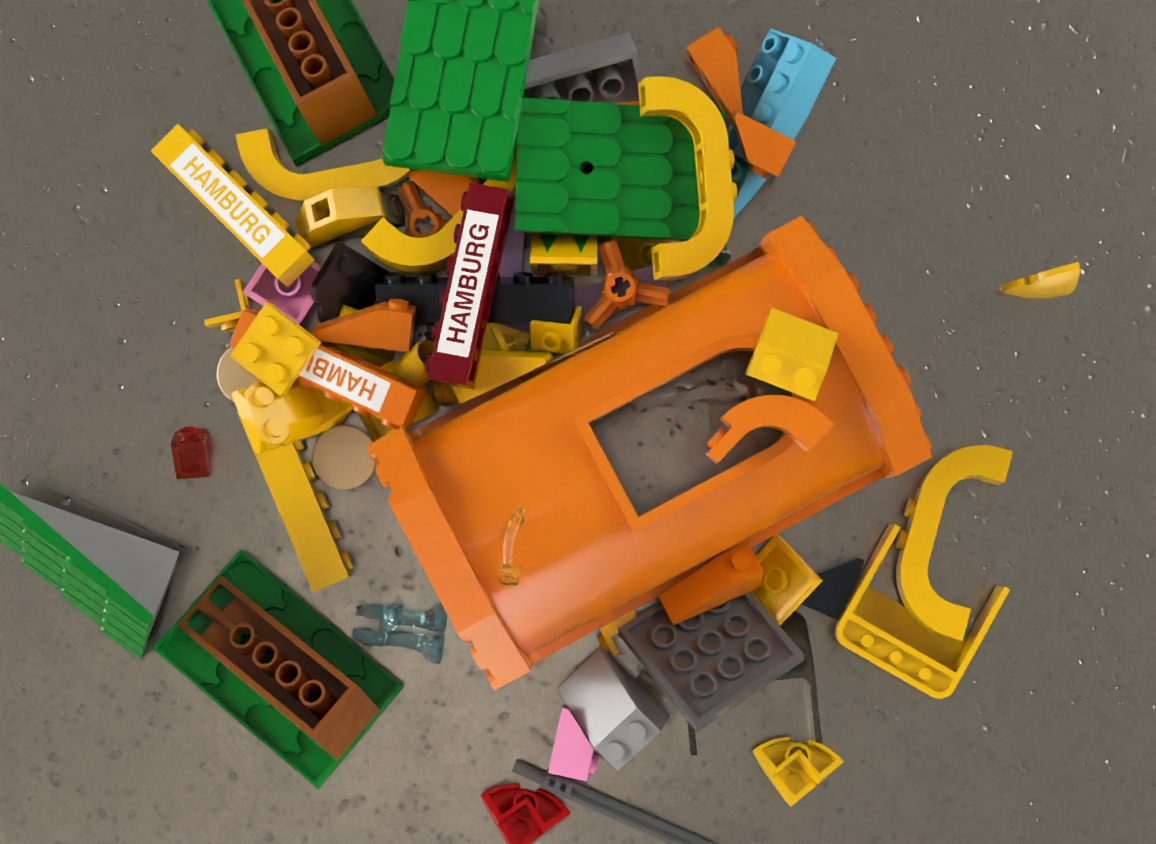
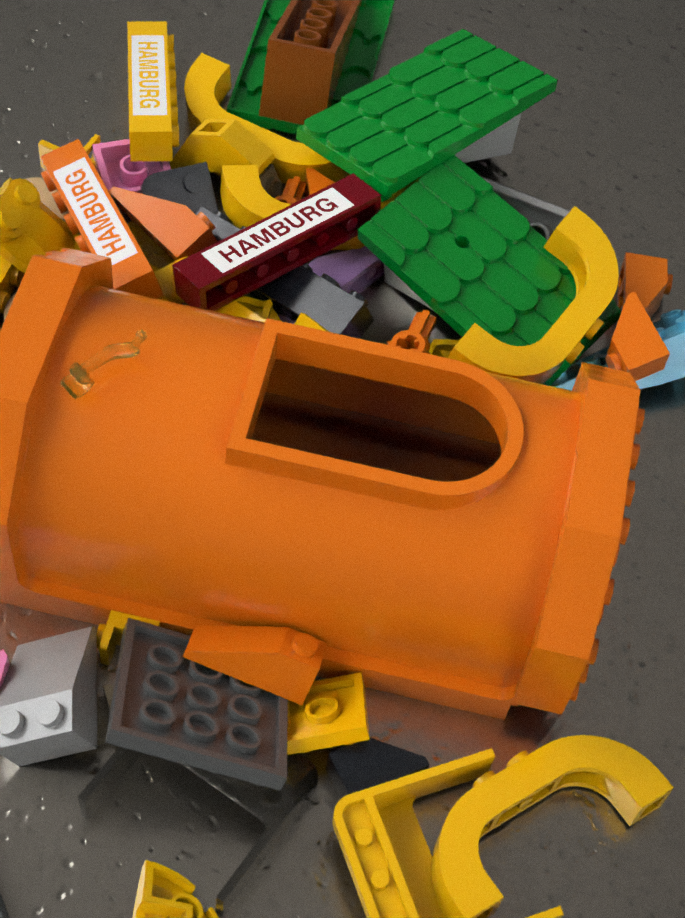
camera: 30 degrees right, 30 degrees down
yellow plate [230,302,321,396] -> none
yellow slope [530,233,598,276] -> none
orange arch [706,395,835,464] -> none
yellow slope [745,307,838,401] -> none

